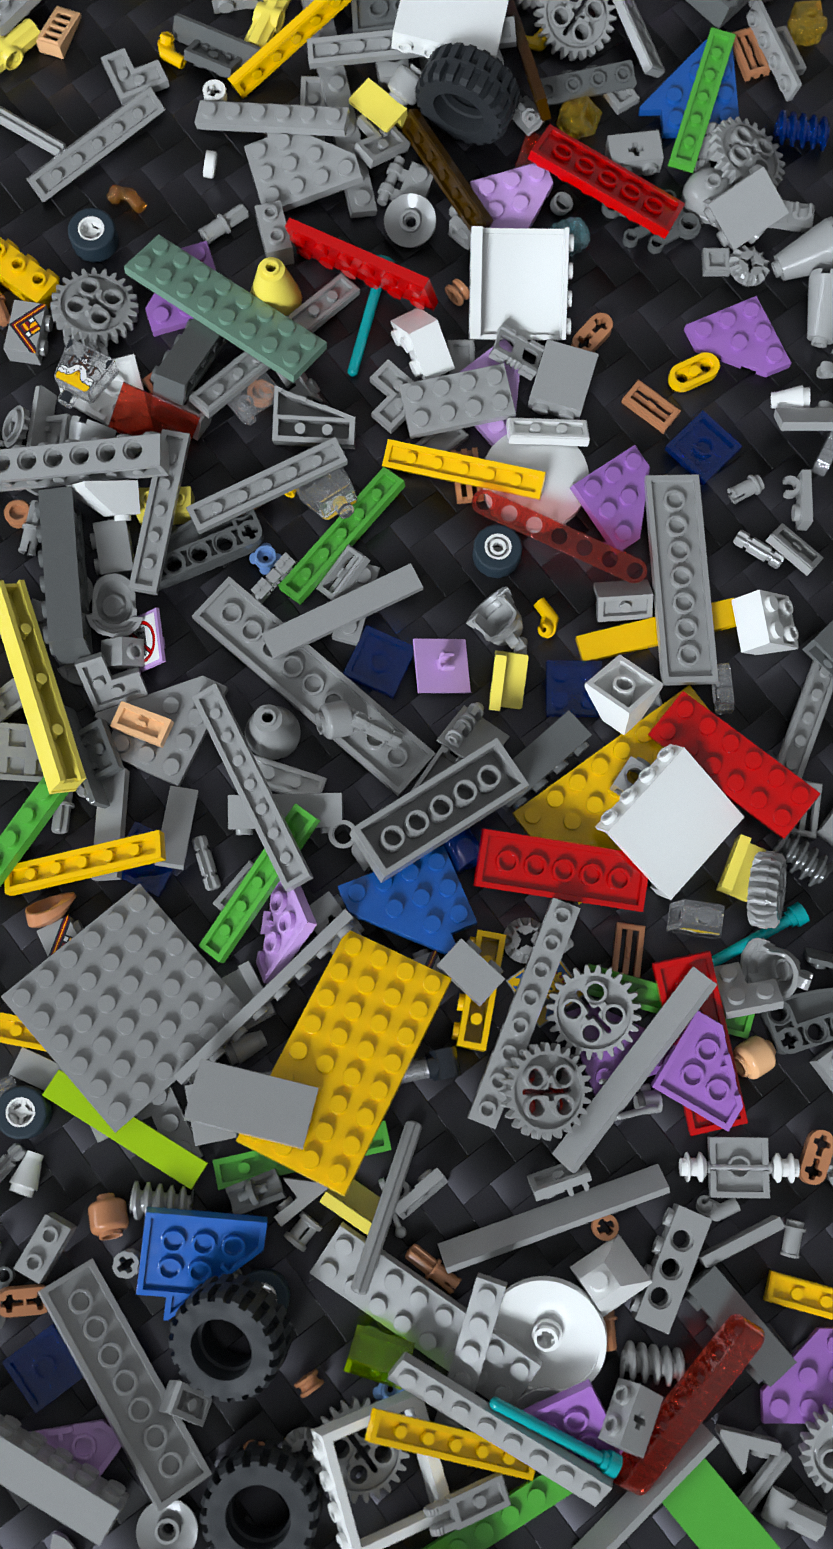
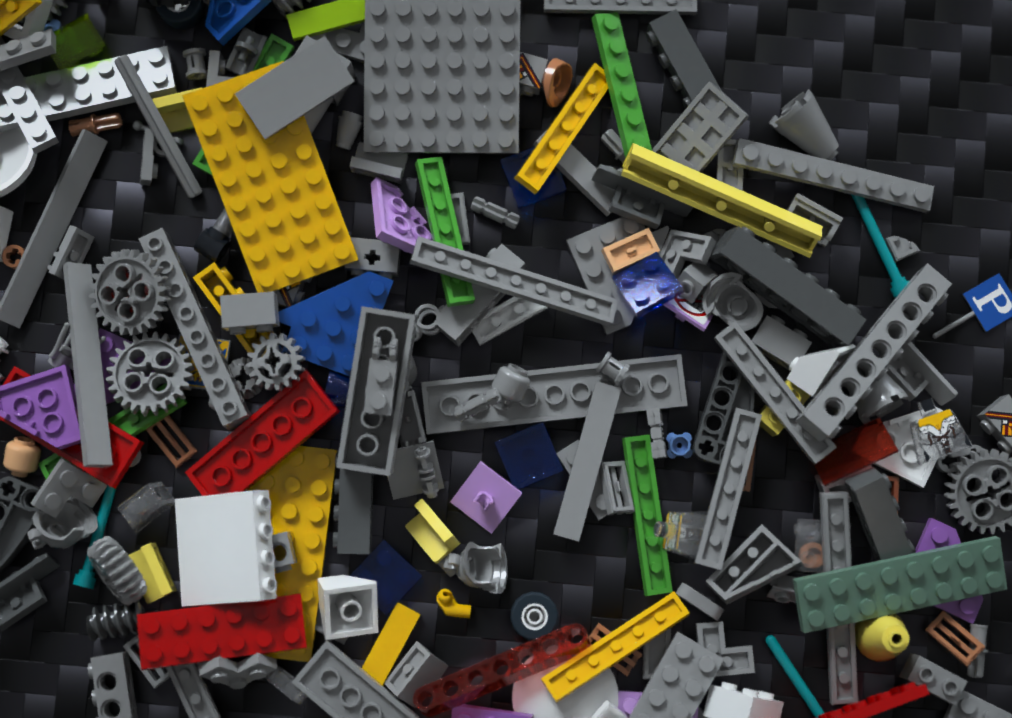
camera: 130 degrees right, 5 degrees up
light grey gear [2,406,31,448] -> none
nougat tile [4,499,30,528] -> none
light grey axle [18,500,41,556] -> none
light grey tile [155,786,198,870] -> none
light grey plate [173,909,354,1085] -> none
light grey cone [245,704,300,760] -> none
none -> light grey plate [199,653,277,689]
none -> light grey gear [246,333,306,391]
none -> light grey hinge [364,337,398,416]
none -> light grey bush [595,351,630,385]
none -> clear blue plate [612,252,684,318]
none -> light grey beam [676,582,724,621]
none -> nougat tile [925,611,985,668]

